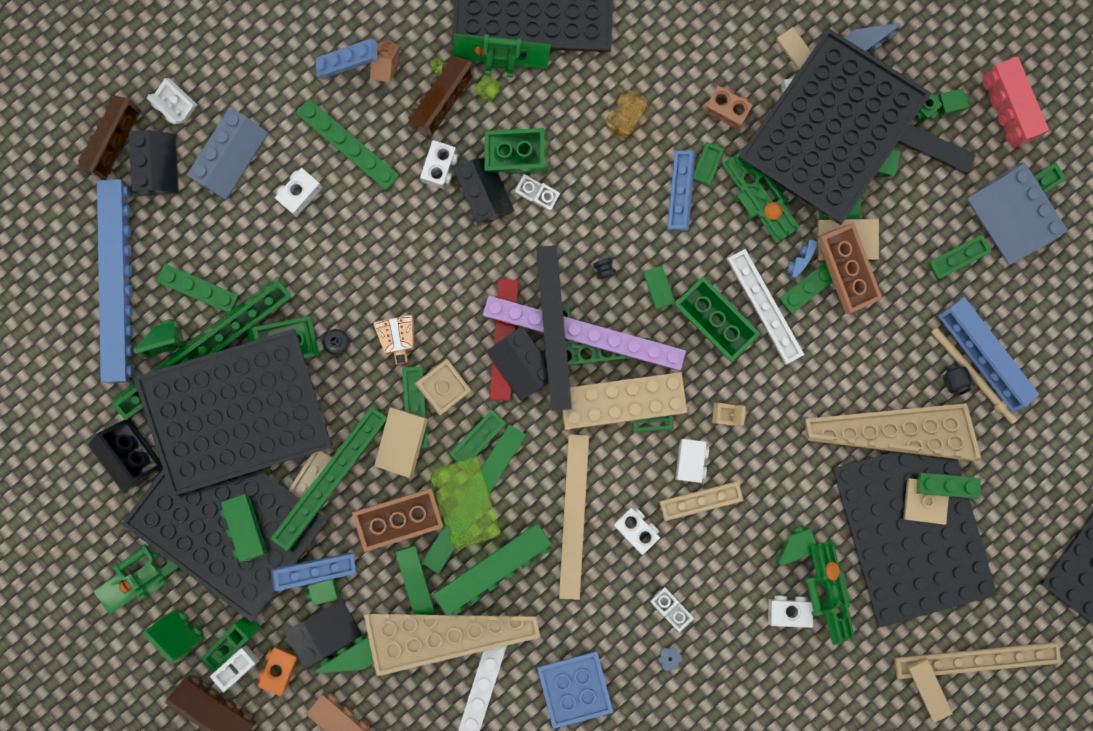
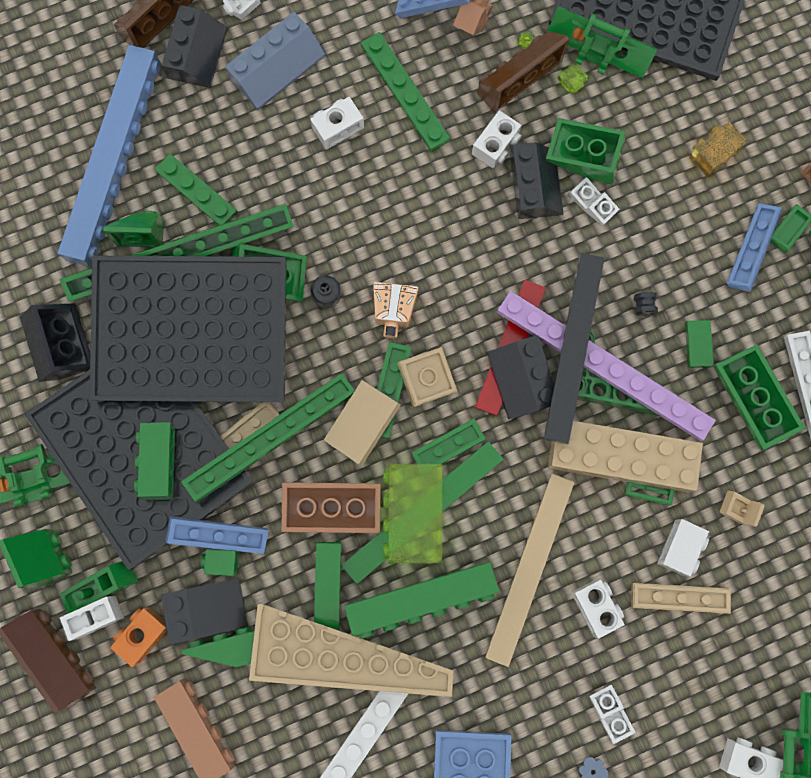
camera: 20 degrees right, 5 degrees down
green slope [776,526,816,566] -> none

